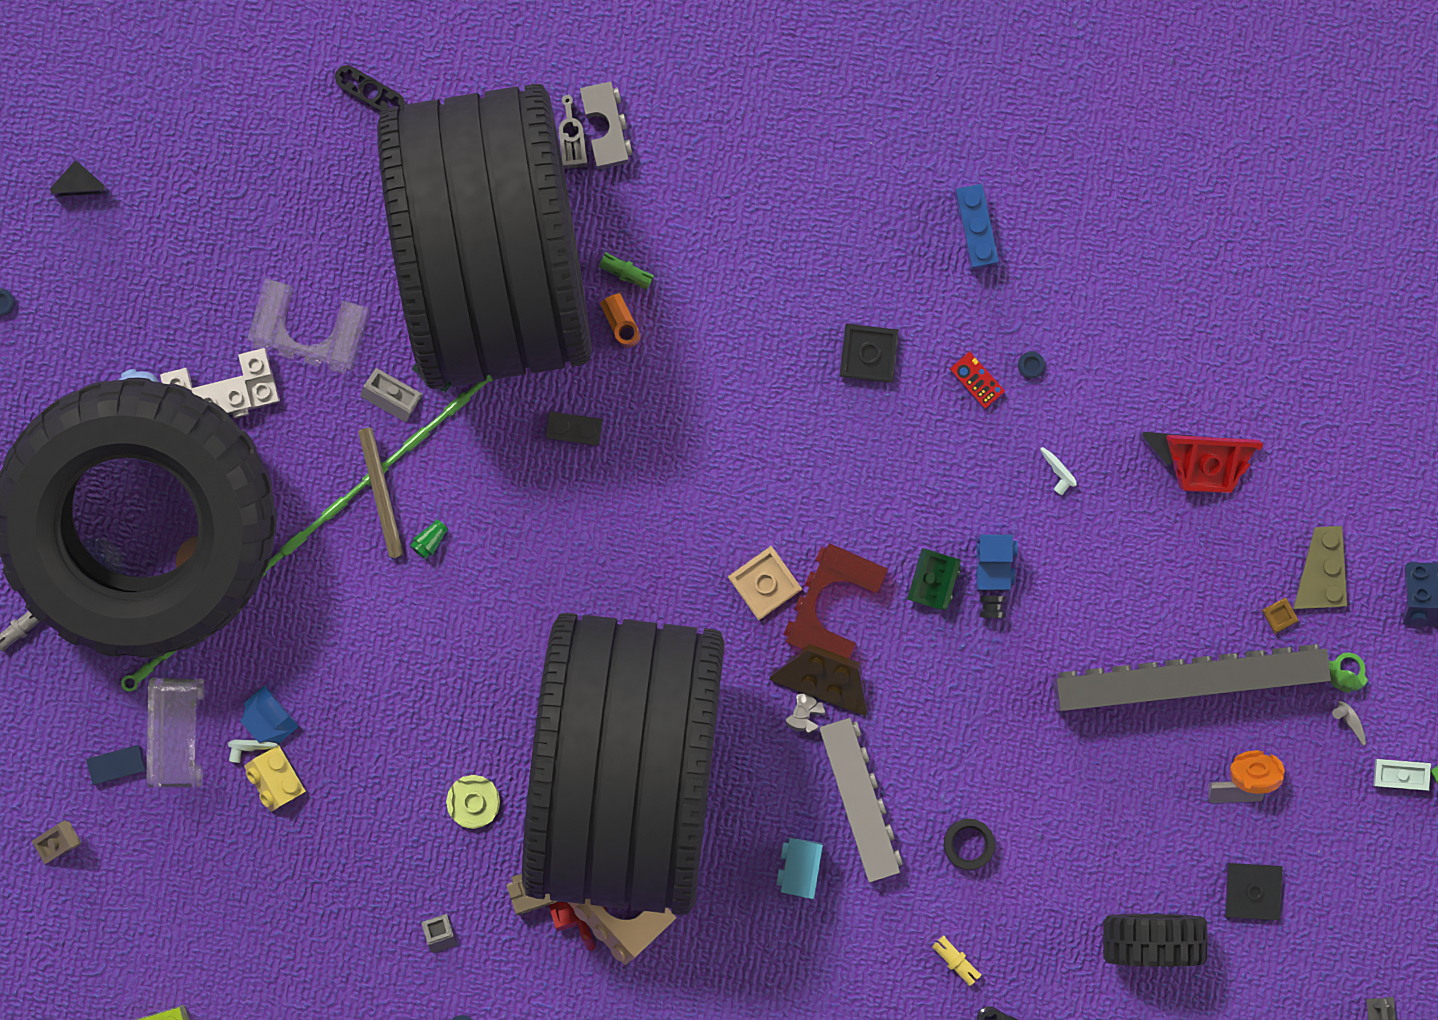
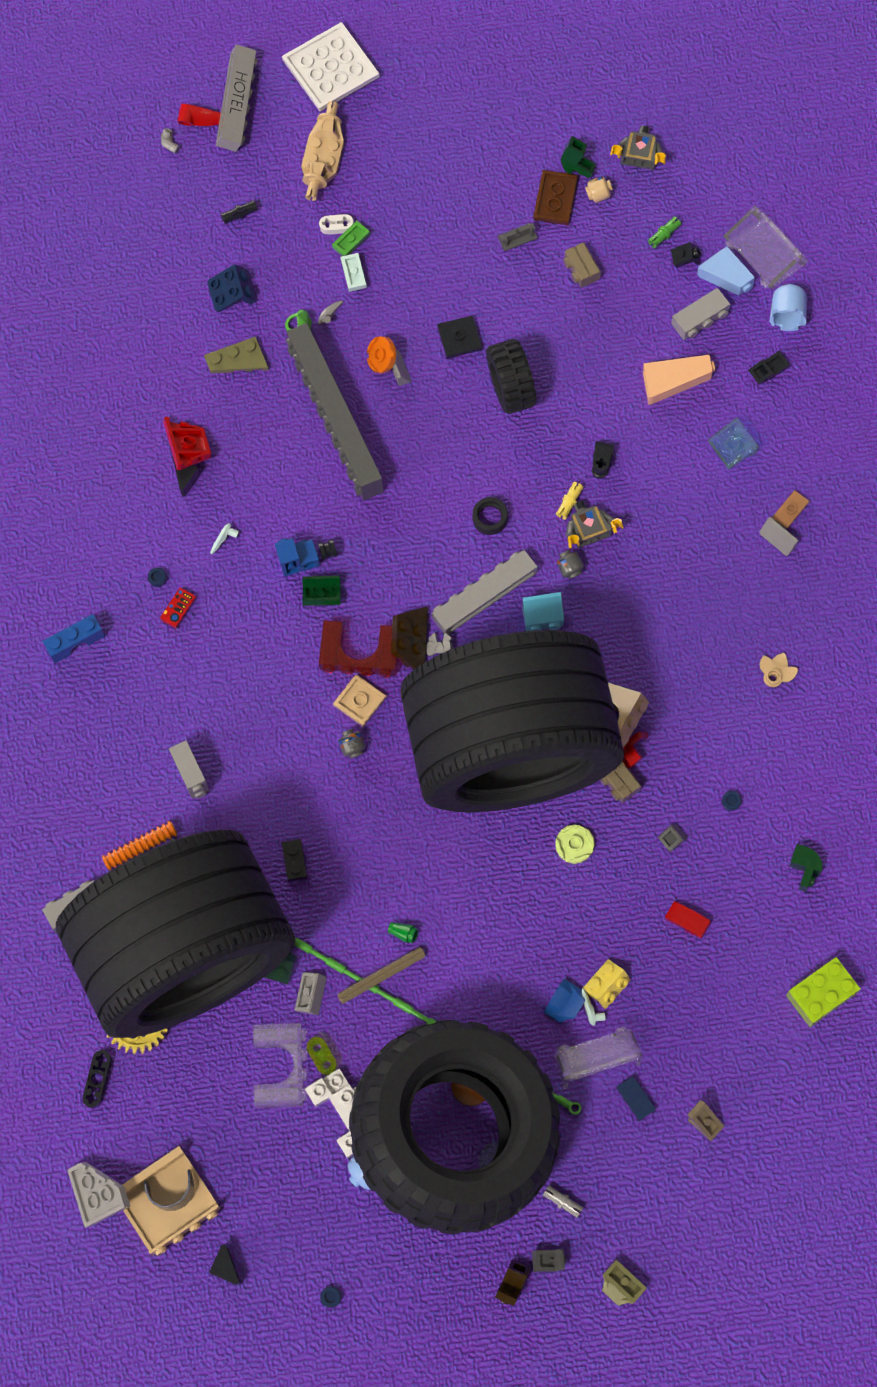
camera: 105 degrees left, 15 degrees down
black plate [839,323,899,383] -> none
pearl gold tile [1261,597,1299,634] -> none
none -> light grey plate [67,1162,130,1228]
none -> orange piece [102,821,177,871]
none -> tan panel [122,1146,221,1256]
none -> piece [144,1169,194,1211]
none -> light grey brick [168,740,209,799]
none -> clear neon green plate [307,1037,337,1075]
none -> dark grey head [338,729,366,759]
none -> dark grey head [556,550,584,579]
none -> dark grey torso [565,501,624,549]
none -> red slope [664,901,711,939]

